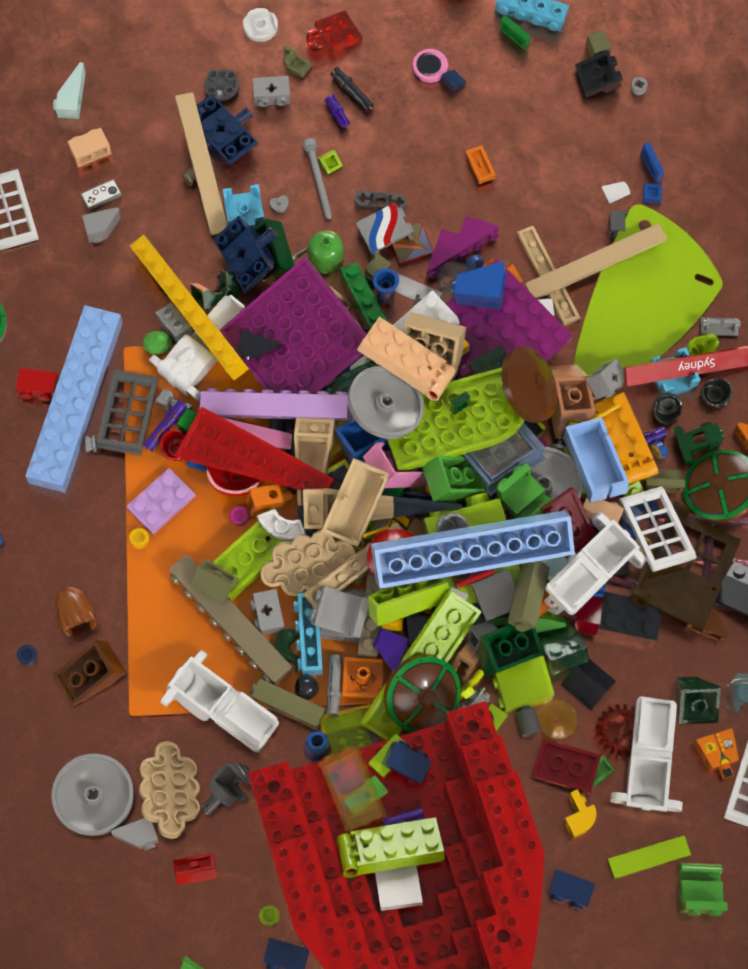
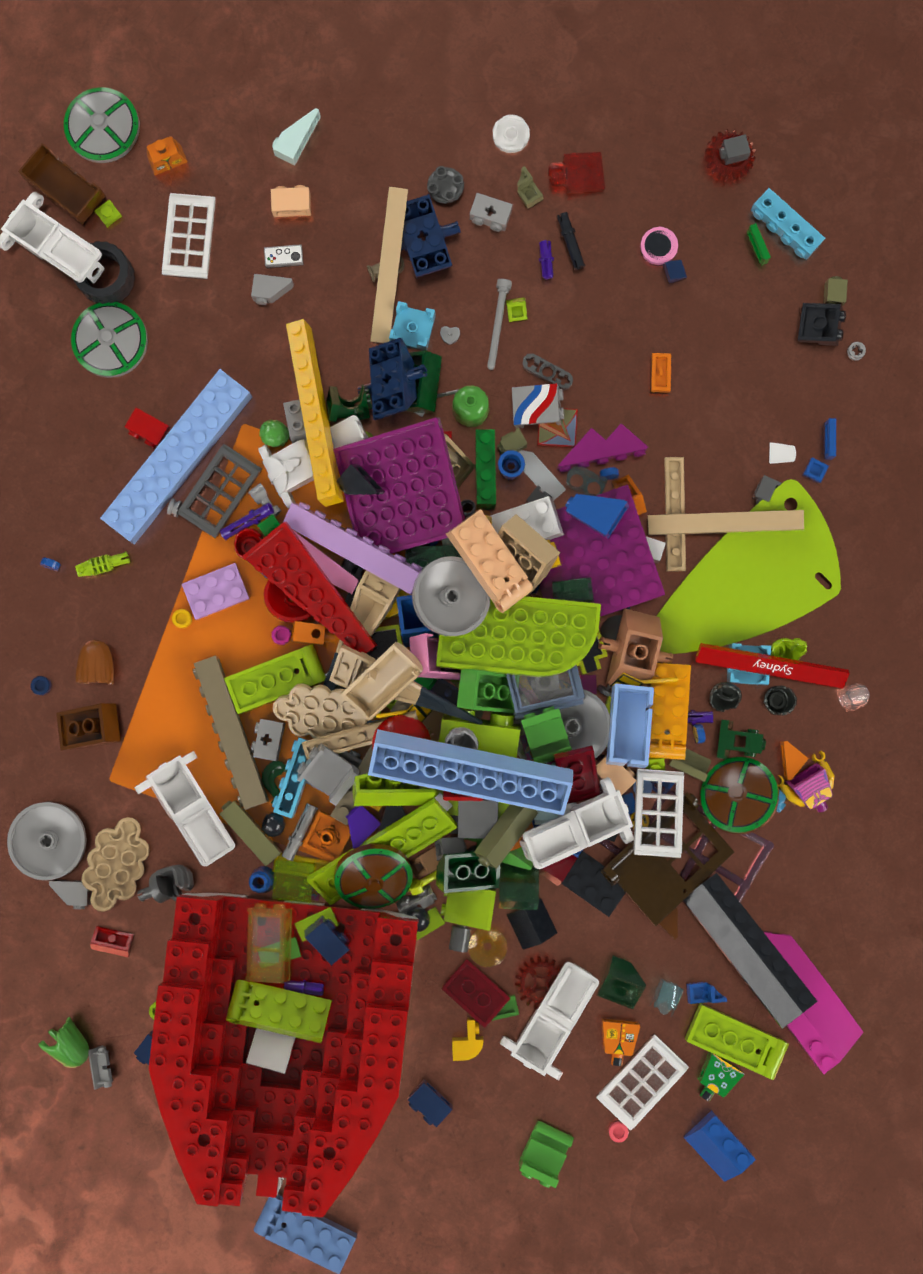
camera: 30 degrees right, 15 degrees up
olive panel [190,559,239,604] -> none
white tile [257,509,306,541] -> none
dark green tile [450,391,470,415] -> none
reddish brown dish [501,347,558,423] -> none
light grey brick [586,358,624,399] -> none
lime tile [607,835,691,879] -> none
light grey hinge [701,317,740,336] -> none
none -> lime hinge [75,551,130,577]

